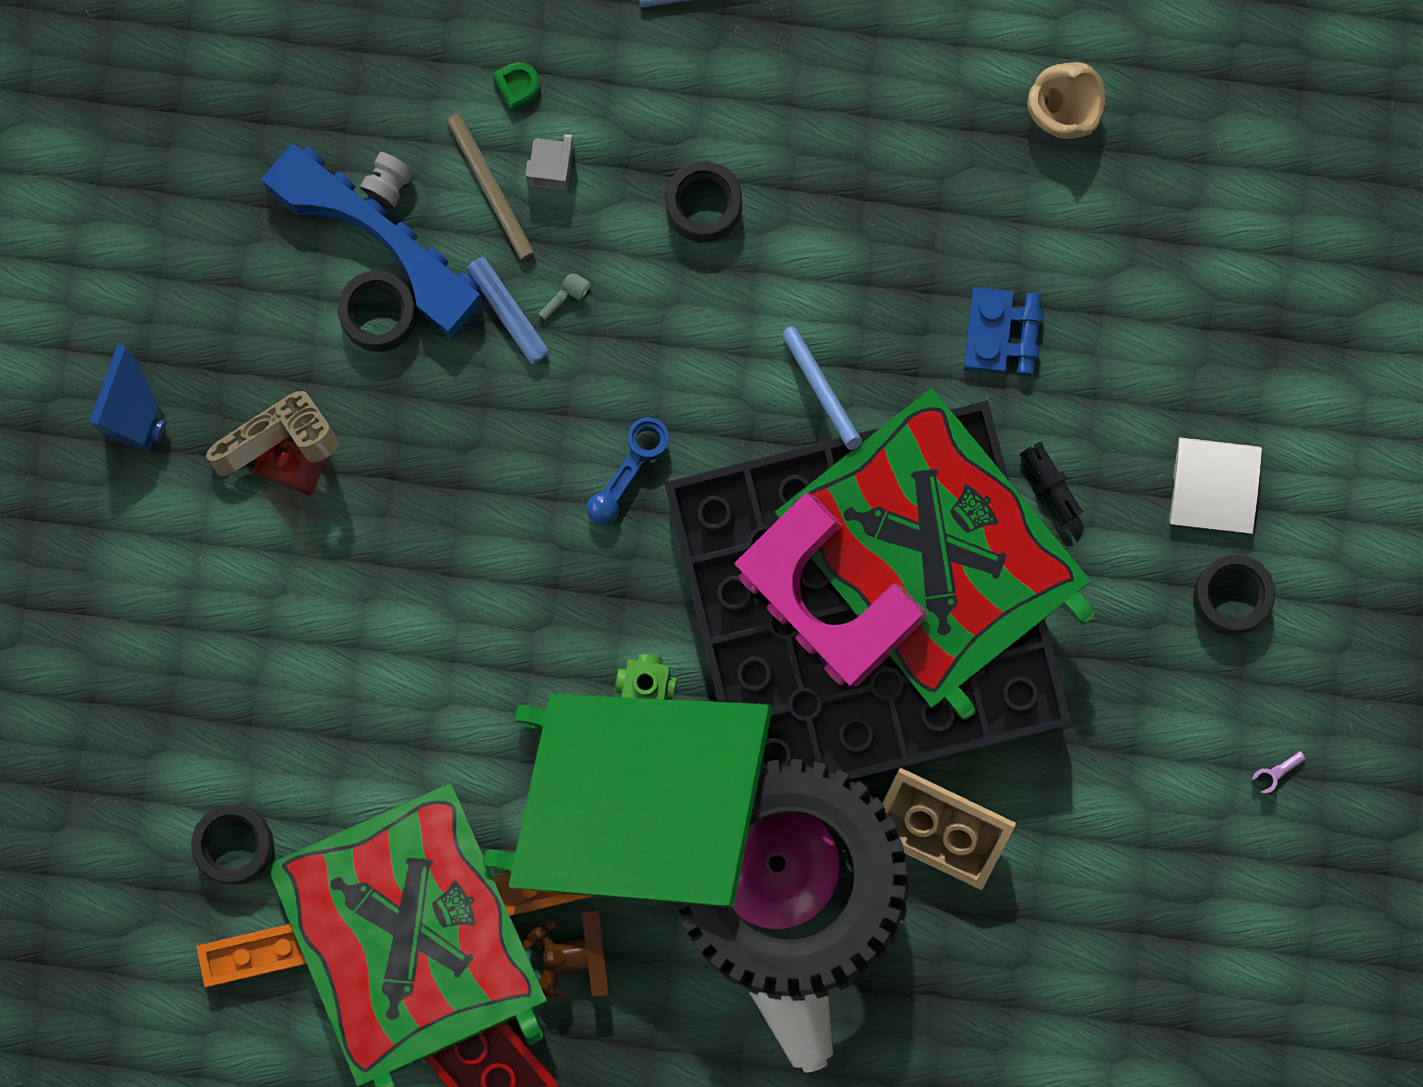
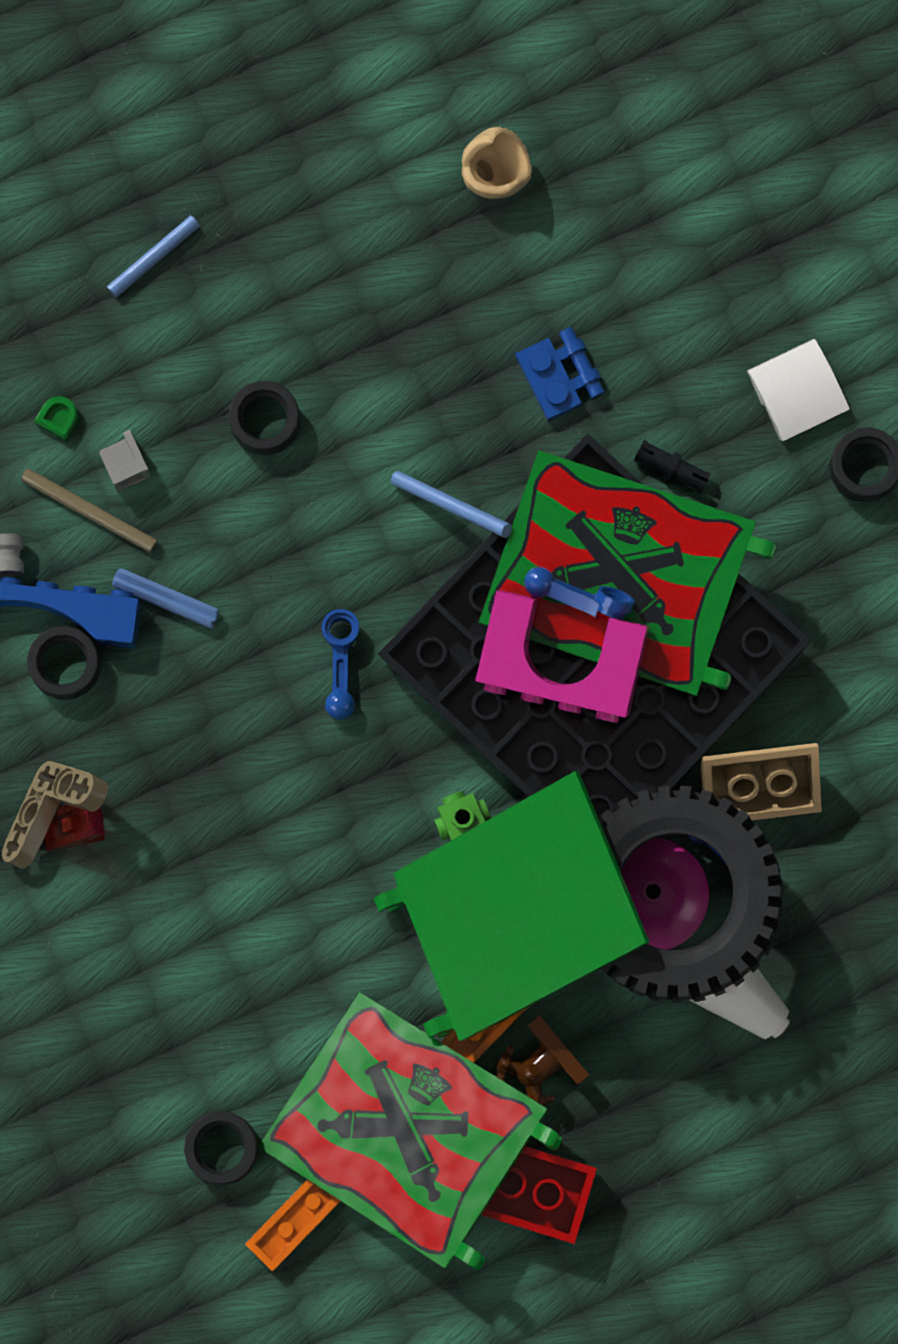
camera: 30 degrees left, 0 degrees up
sand green hand [539,274,591,320] -> none
none -> blue piece [524,567,635,619]

